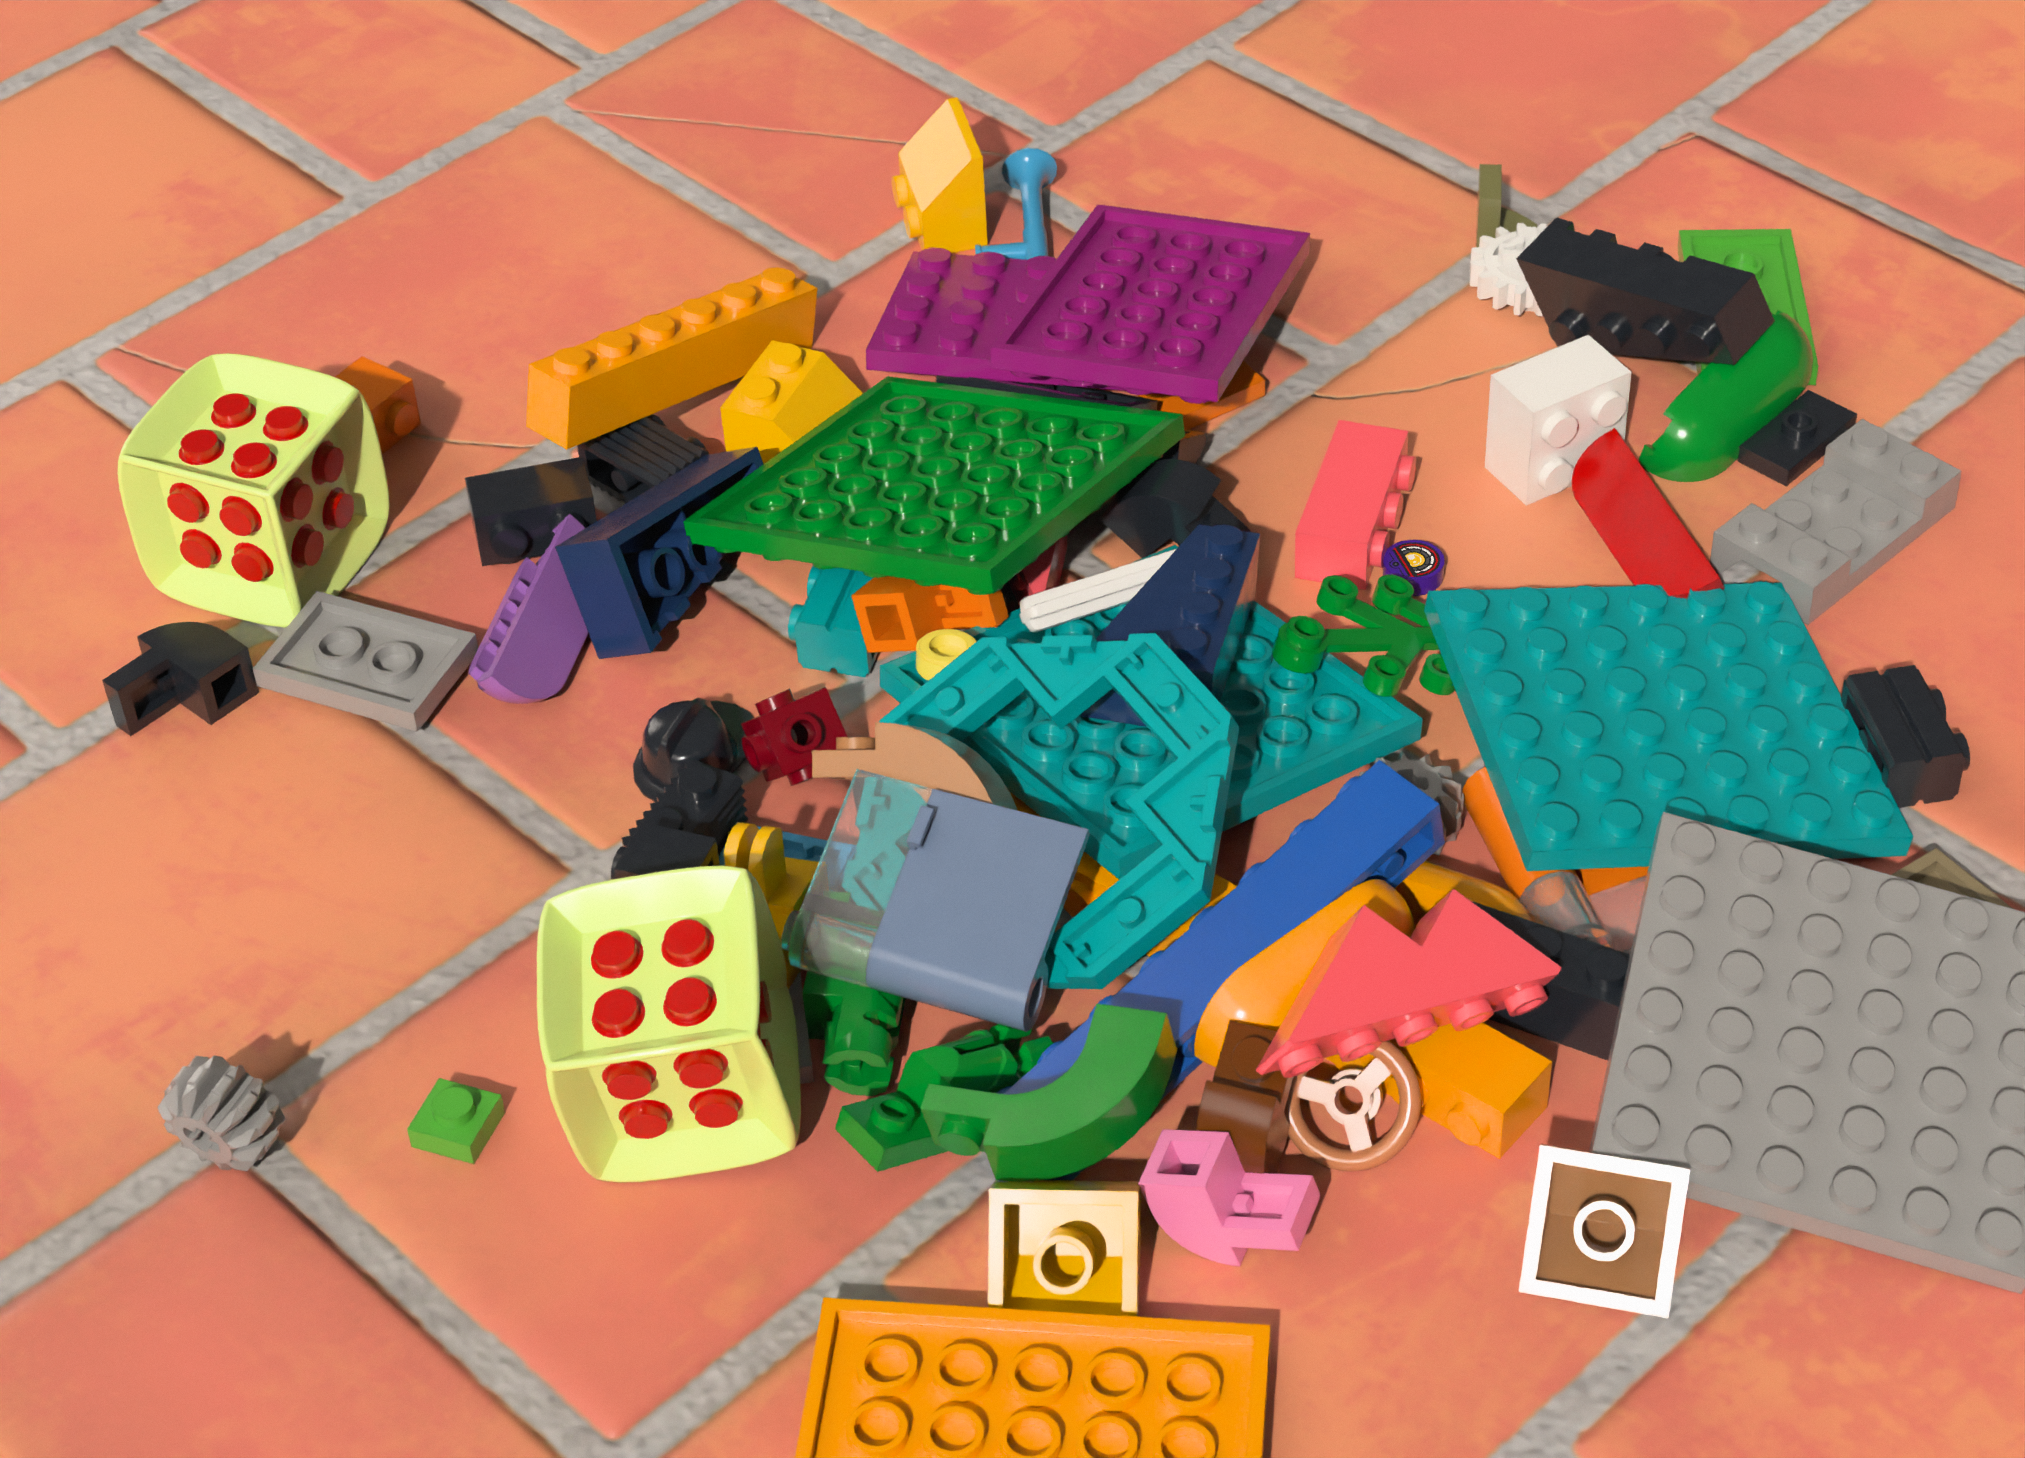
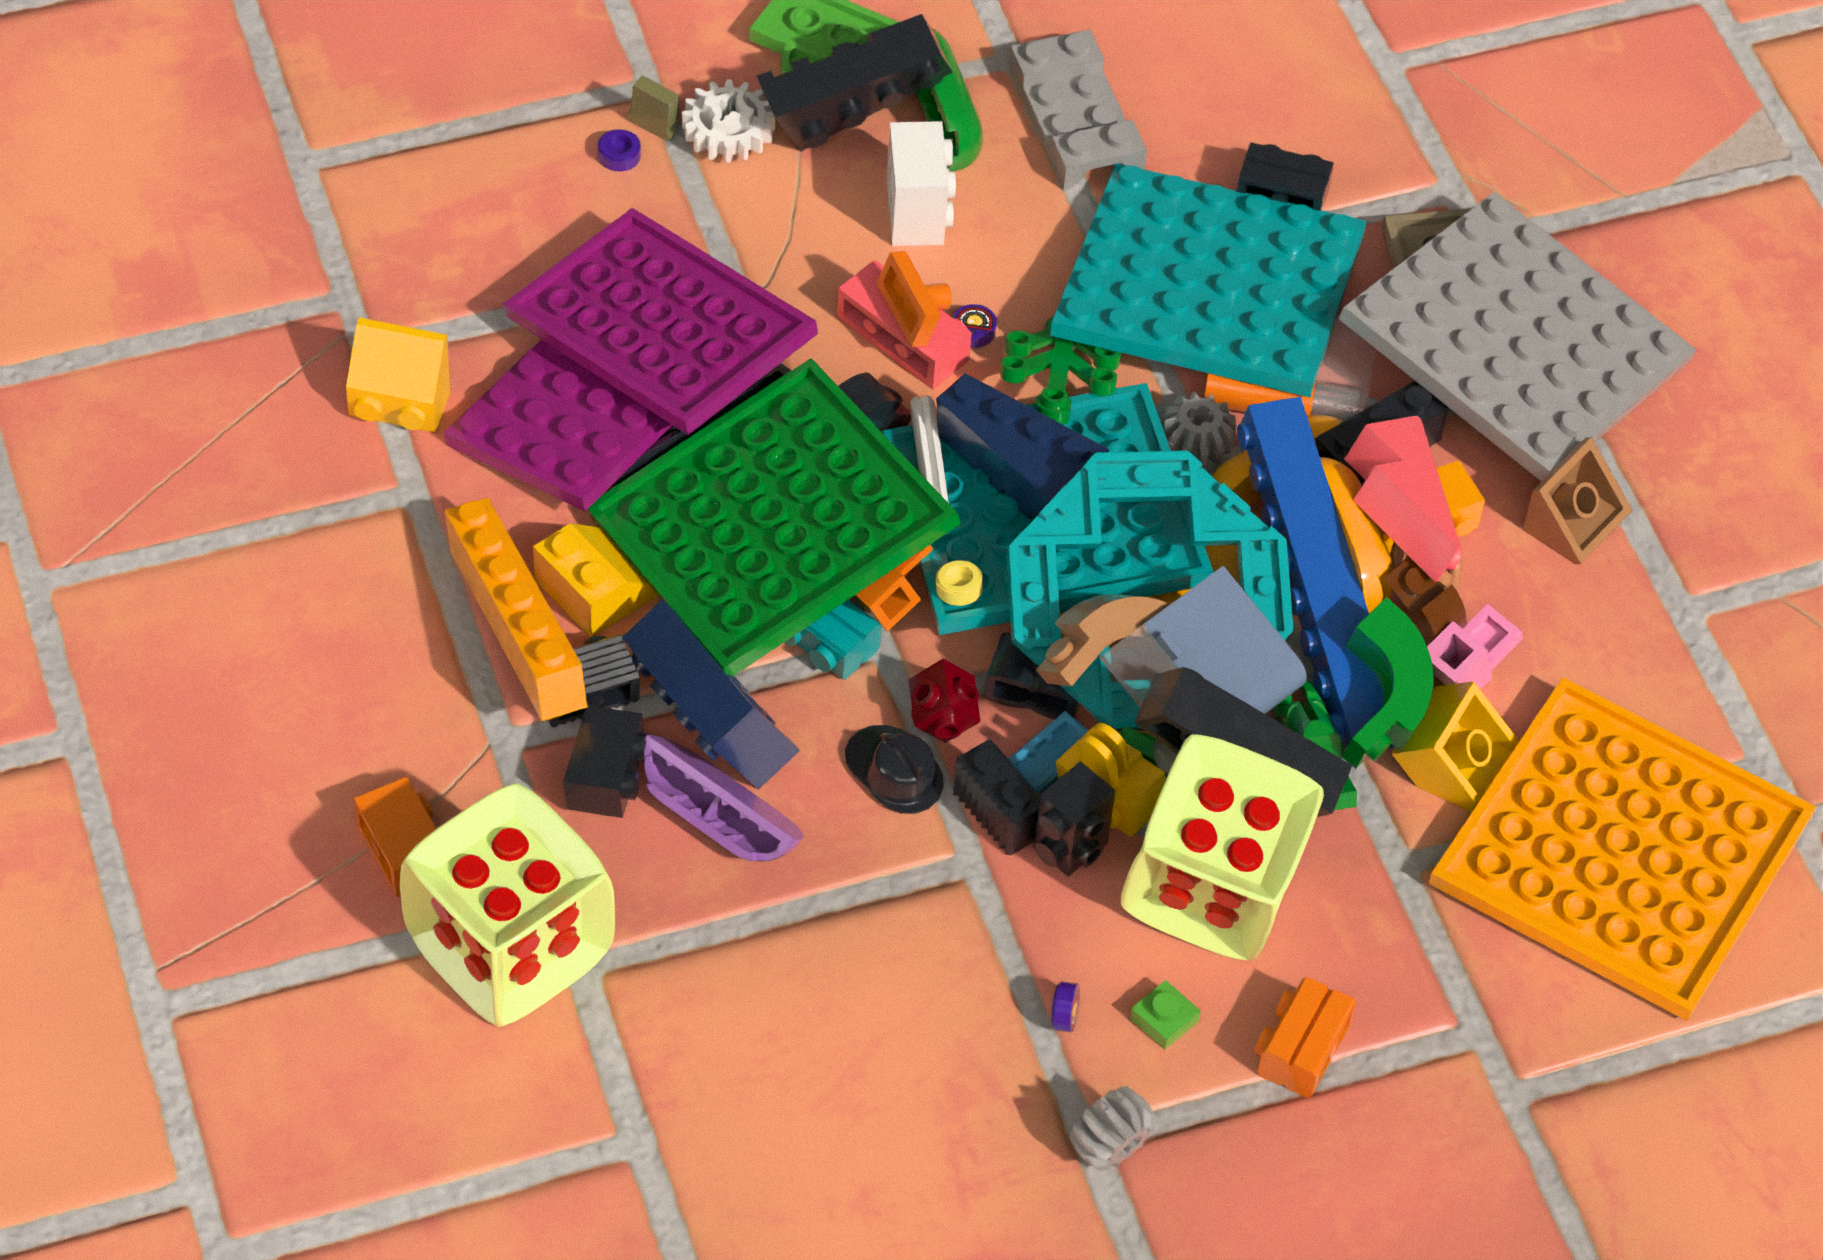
camera: 70 degrees left, 10 degrees up
black brick [102,622,259,736] -> none
light grey plate [253,591,478,732] -> none
dark azure piece [975,148,1057,260] -> none
brick [1572,428,1725,599] -> none
black plate [1738,390,1857,487] -> none
none -> dark purple tile [598,129,641,172]
none -> orange tile [876,251,952,347]
none -> dark purple tile [1051,981,1080,1033]
none -> black wedge [1134,667,1353,817]
none -> orange brick [1254,977,1357,1098]

